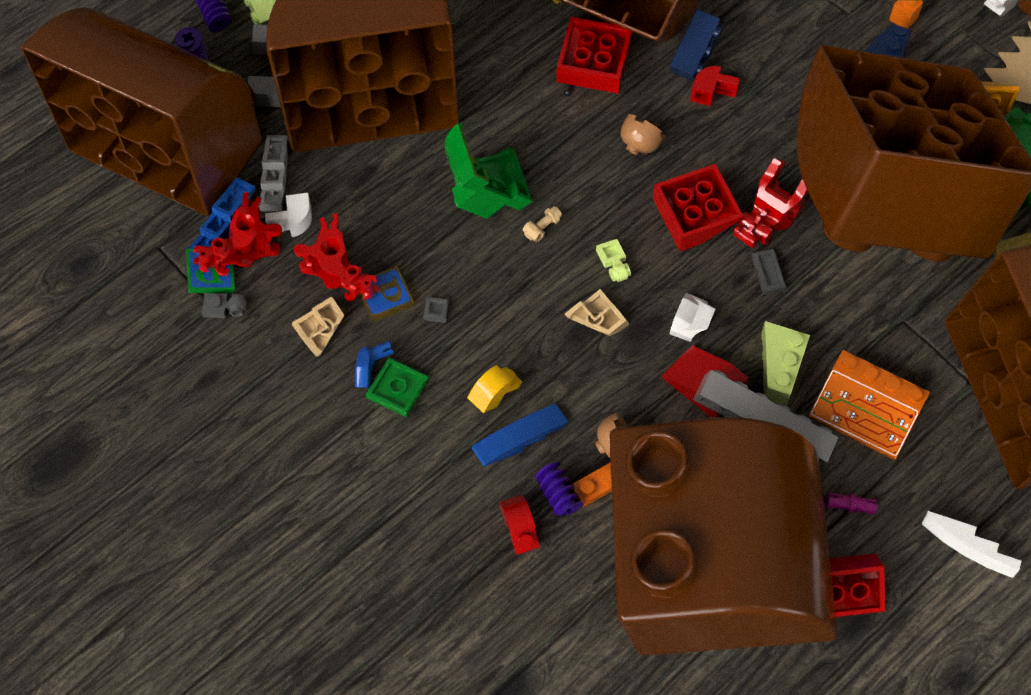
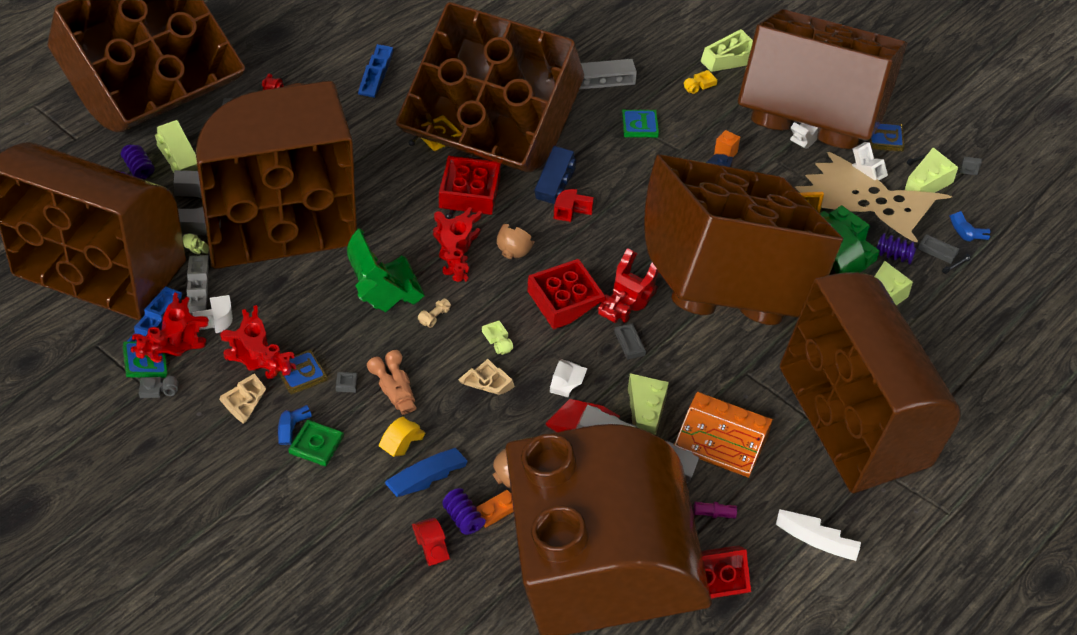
camera: 10 degrees left, 15 degrees down
none -> yellowish green plate [182,233,209,255]
none -> nougat piece [367,350,416,415]
none -> red animal [433,207,482,282]

